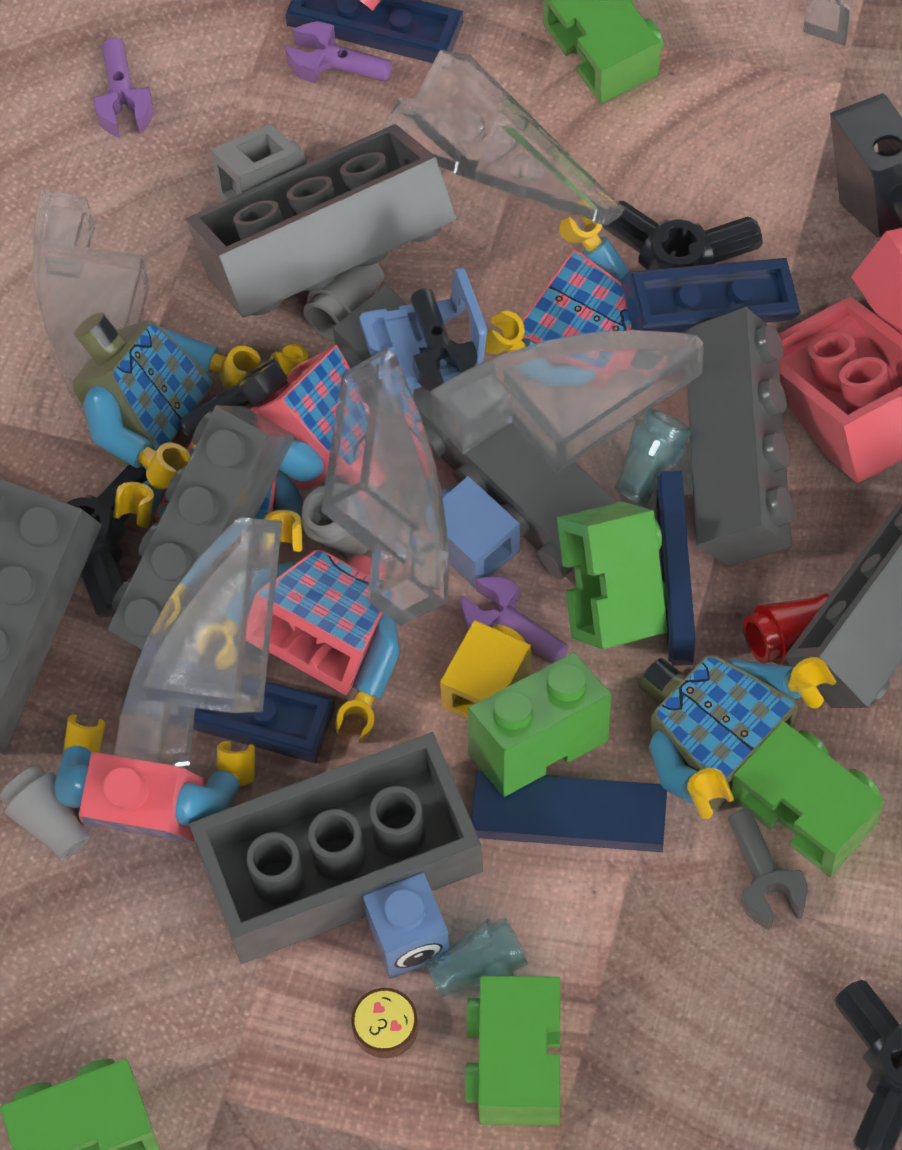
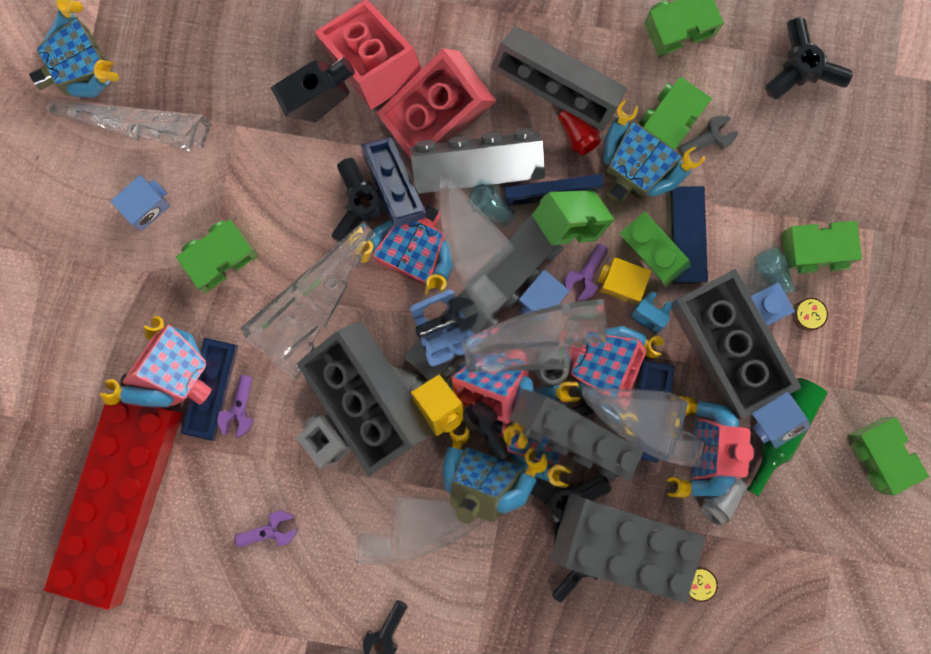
camera: 100 degrees left, 20 degrees up
none -> yellow brick [411,375,463,437]
none -> dark azure tile [629,291,672,334]
none -> green piece [747,378,828,497]
none -> medium blue brick [752,392,811,449]

